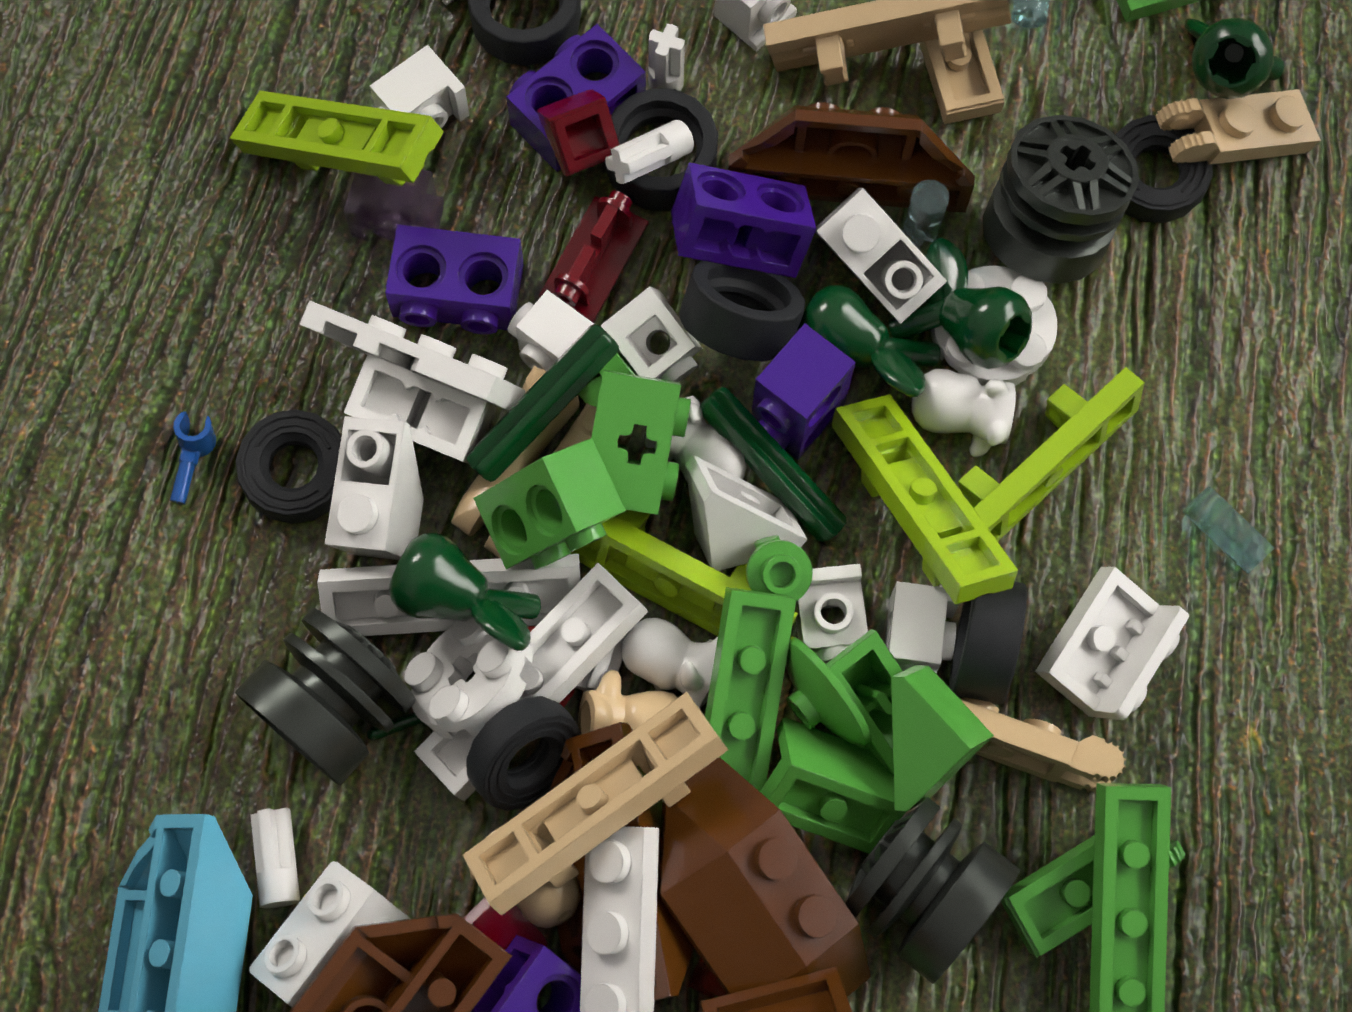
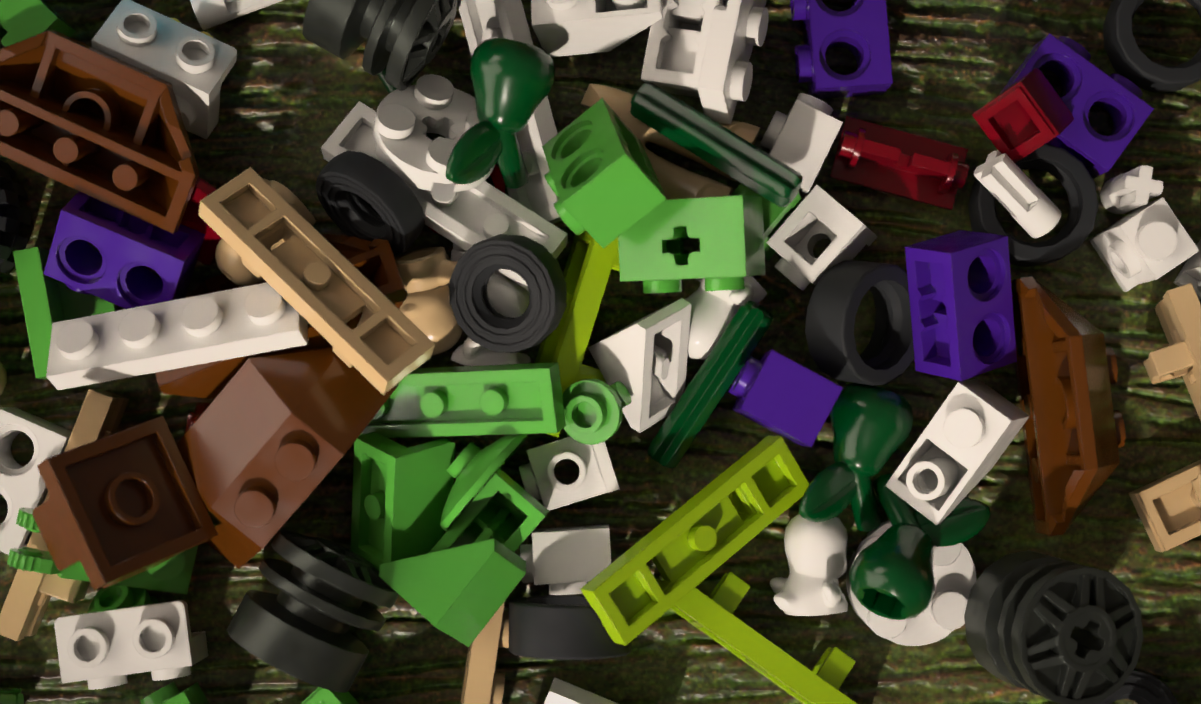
camera: 80 degrees right, 15 degrees up
clear light blue piece [902,180,949,250] -> none
none -> black tyre [449,234,567,353]
none -> white brick [1089,197,1199,292]

